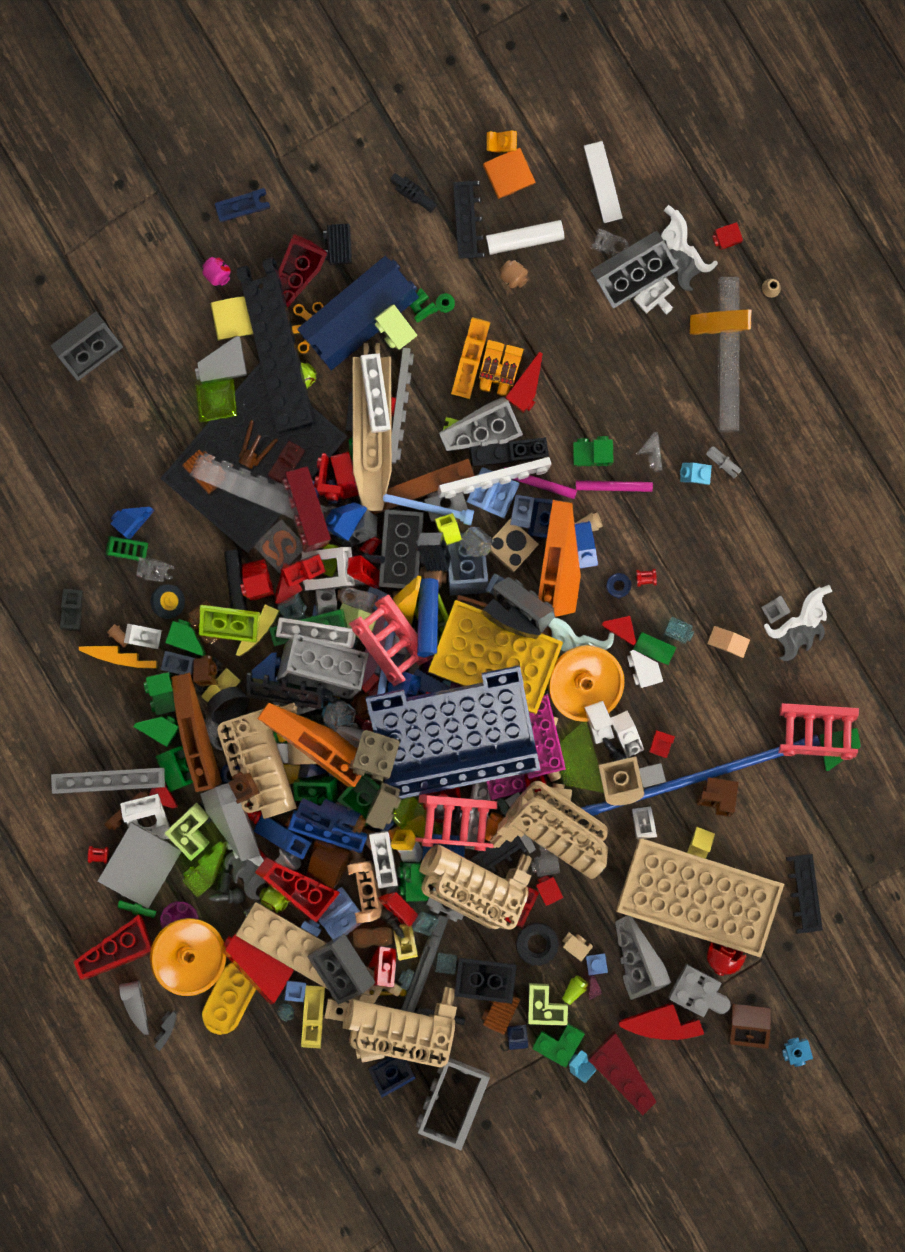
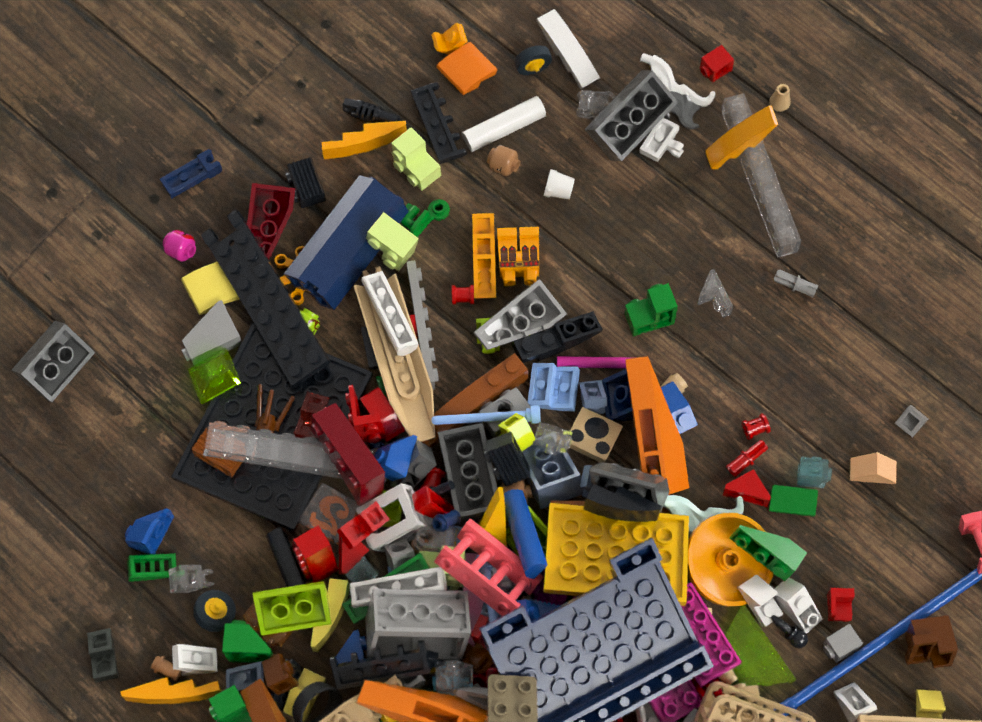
camera: 15 degrees left, 20 degrees down
white plate [437,457,551,498] -> none
red slope [505,352,543,413] -> none
dark pink piece [576,481,653,492] -> none
tan brick [599,756,644,805] -> none
dark blue piece [607,573,632,599] -> none
white slope [627,650,663,688] -> none
medium azure bracket [680,463,712,485] -> none
piece [764,585,832,661] -> none
none -> light orange slope [322,121,407,159]
none -> yellowish green brick [392,128,441,191]
none -> dark blue pin [432,510,461,532]
none -> red bush [452,285,474,305]
none -> black wheel [514,45,552,76]
none -> white piece [544,169,575,199]
none -> red axle [726,440,768,477]
none -> green slope [729,525,807,581]

